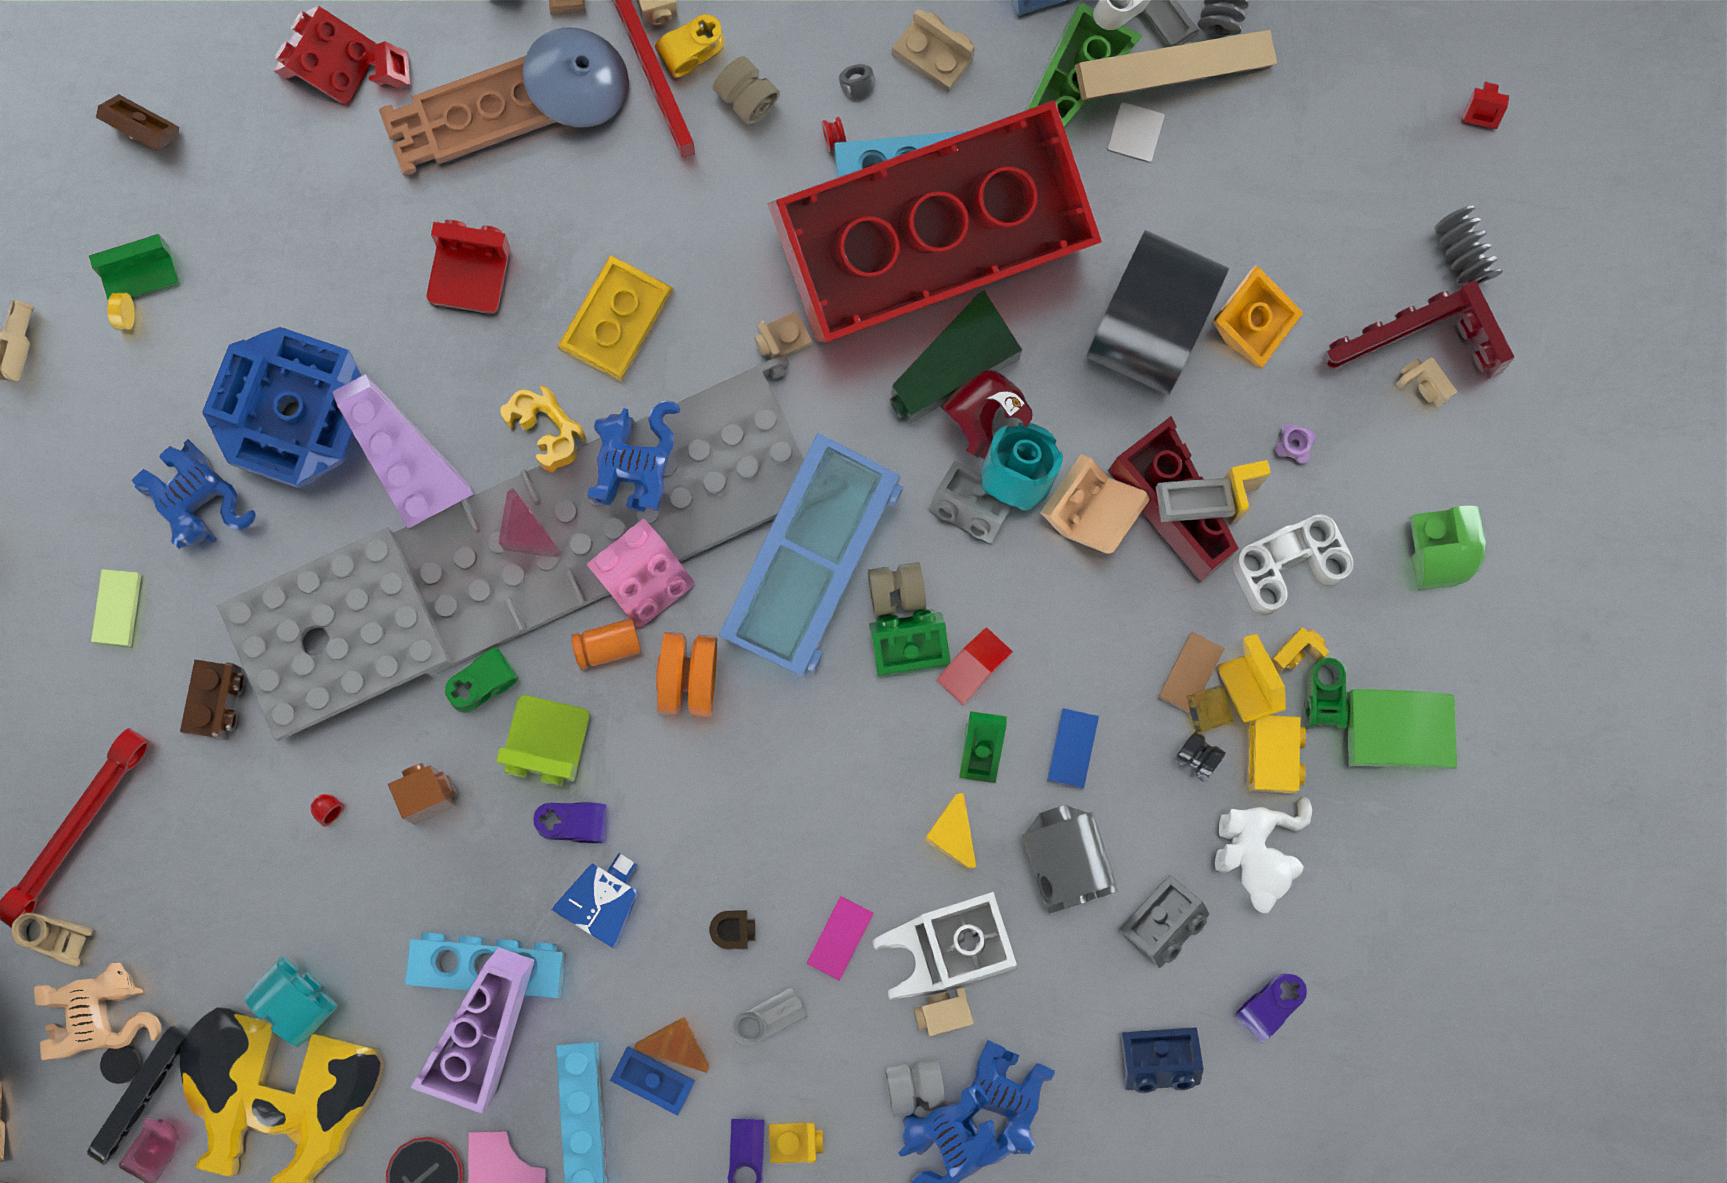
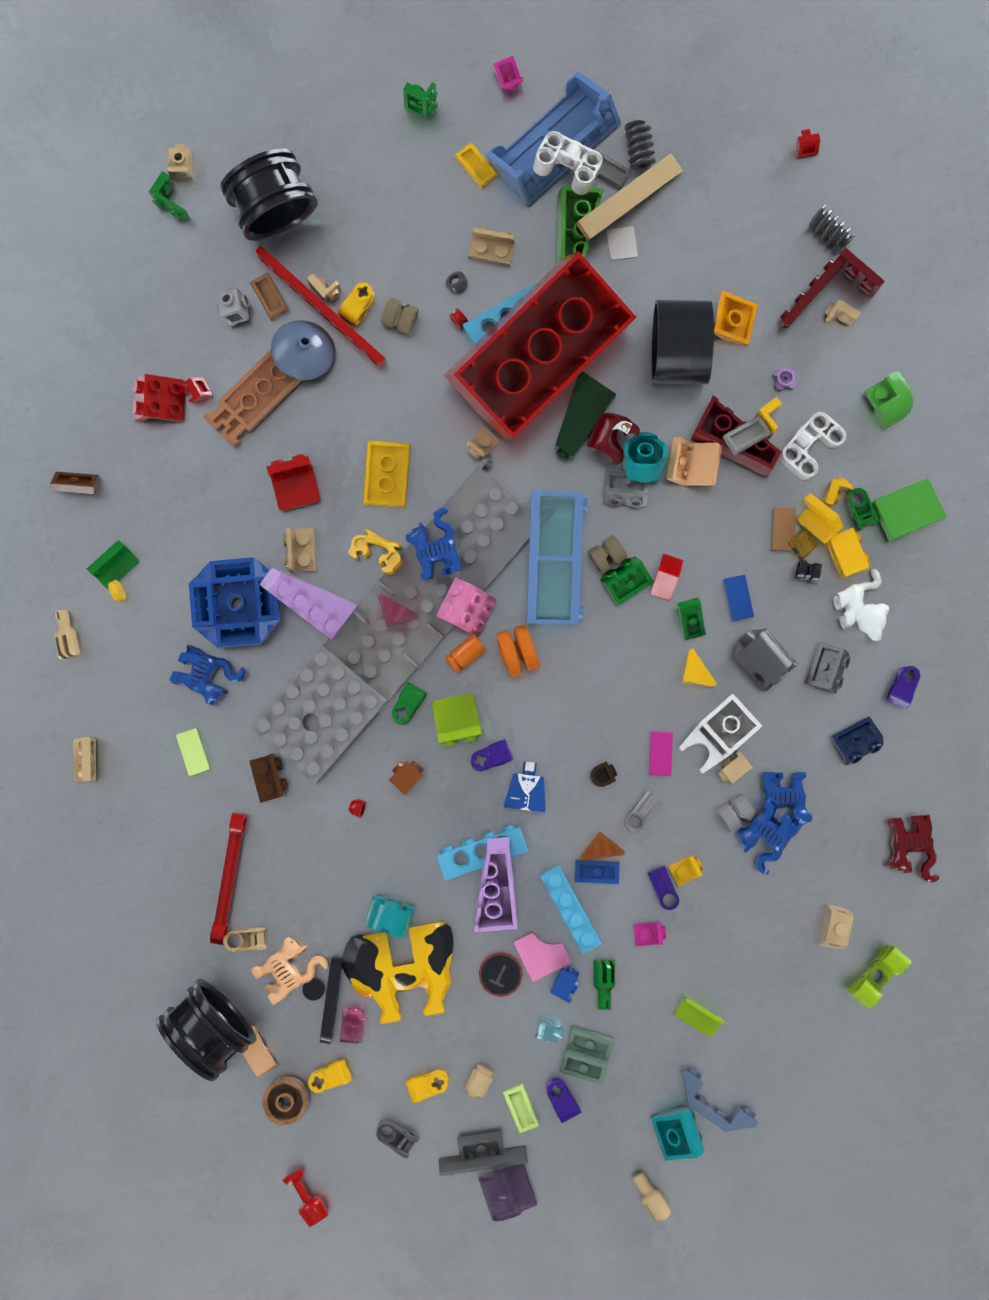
camera: 15 degrees left, 5 degrees up
none -> tan bracket [283,528,317,573]

